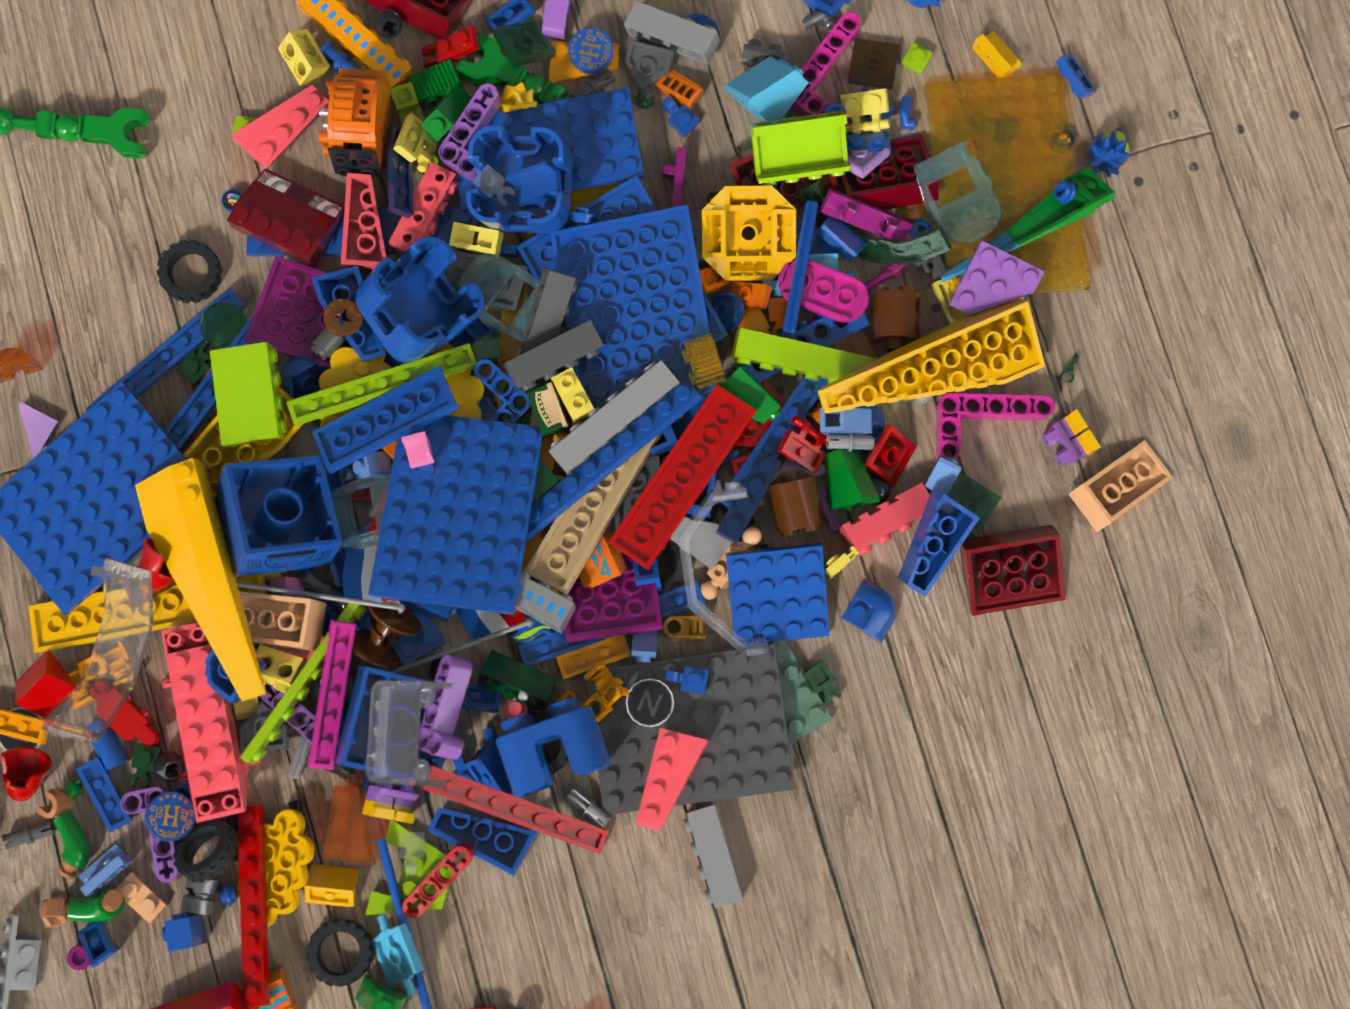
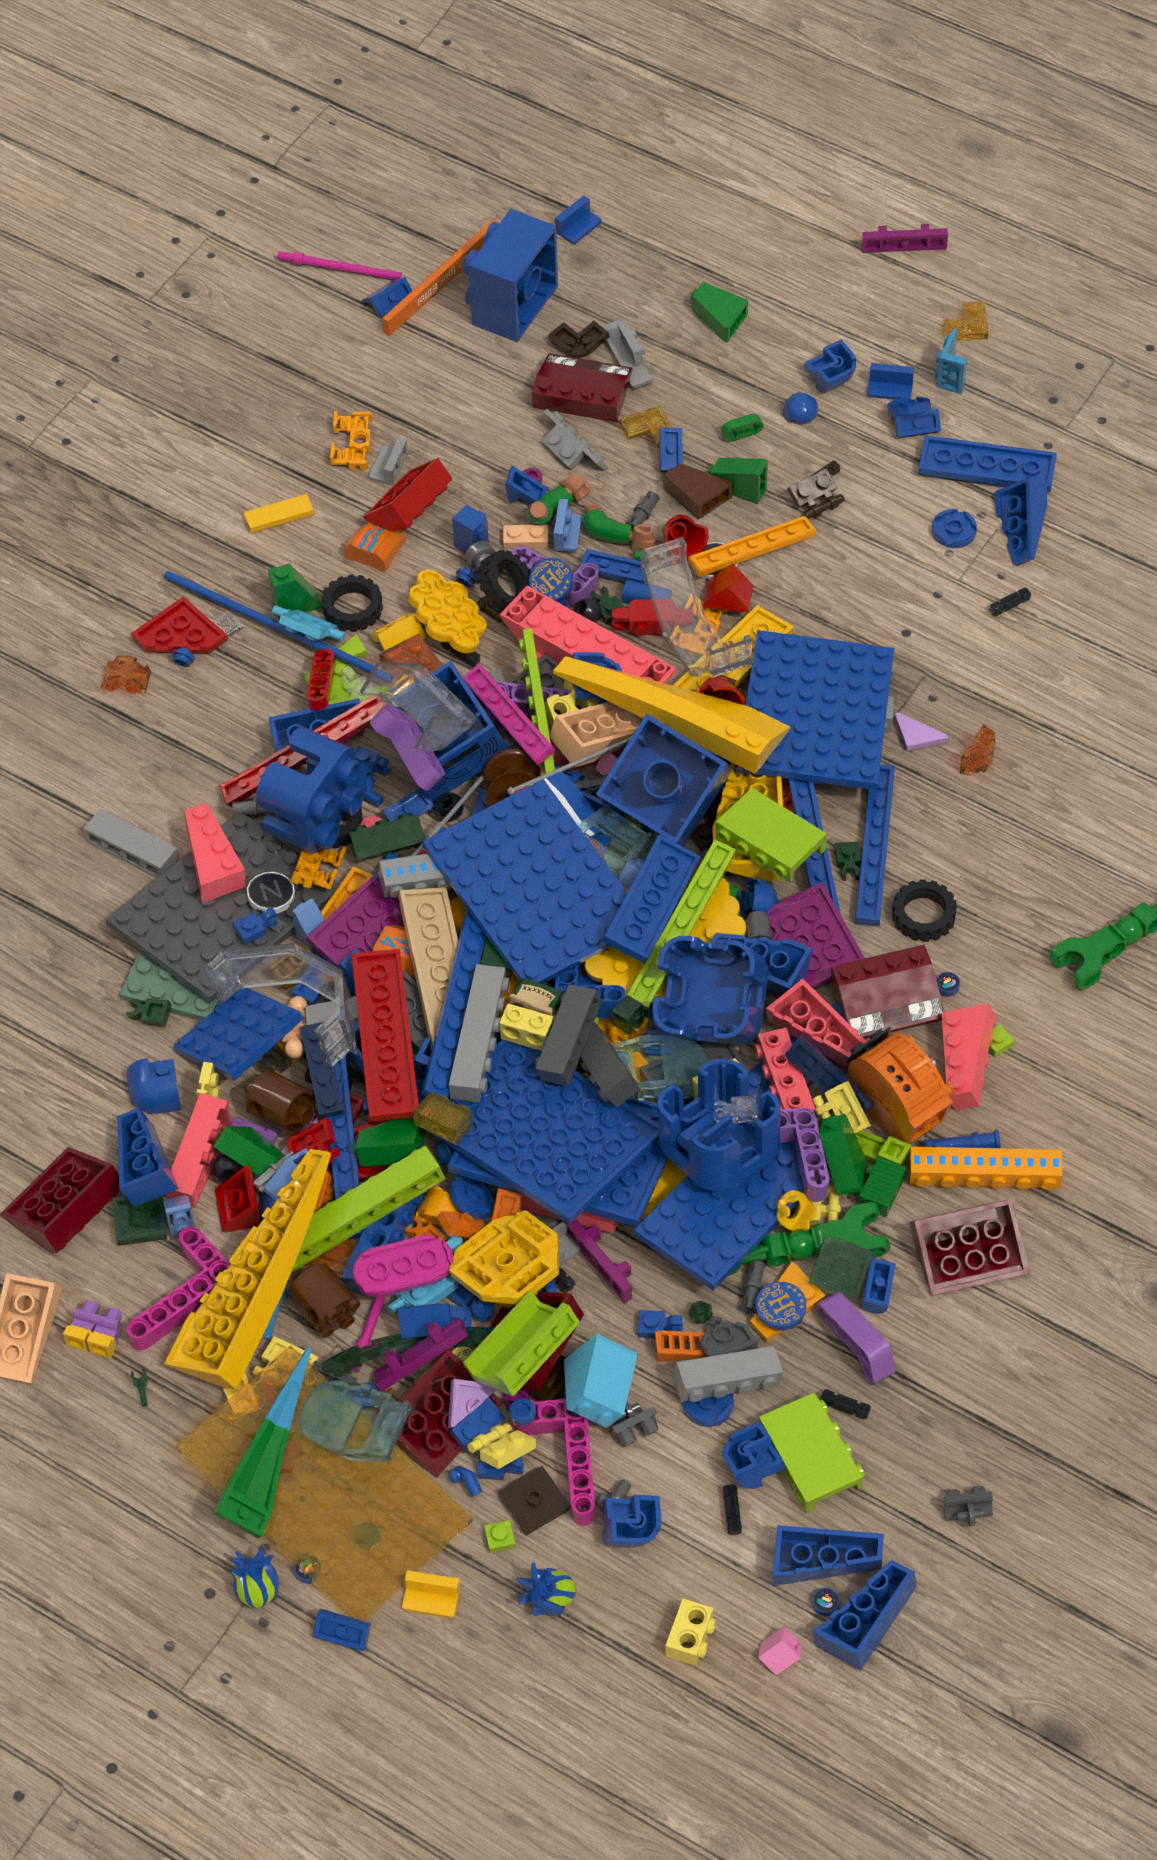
camera: 140 degrees right, 25 degrees down
clear green tile [199,301,247,348] -> none
red plate [238,804,270,1008] -> none
light yellow brick [278,29,330,86] -> none
clear orange gear [324,299,362,337] -> none
black piece [374,9,403,39] -> none
bright pink panel [401,431,435,469] -> none
red hinge [421,25,479,69] -> none
blue plate [571,207,595,223] -> none
blue axle [783,201,818,335] -> none
medium lavender plate [948,240,1045,315] -> none
blue plate [1054,181,1076,204] -> none

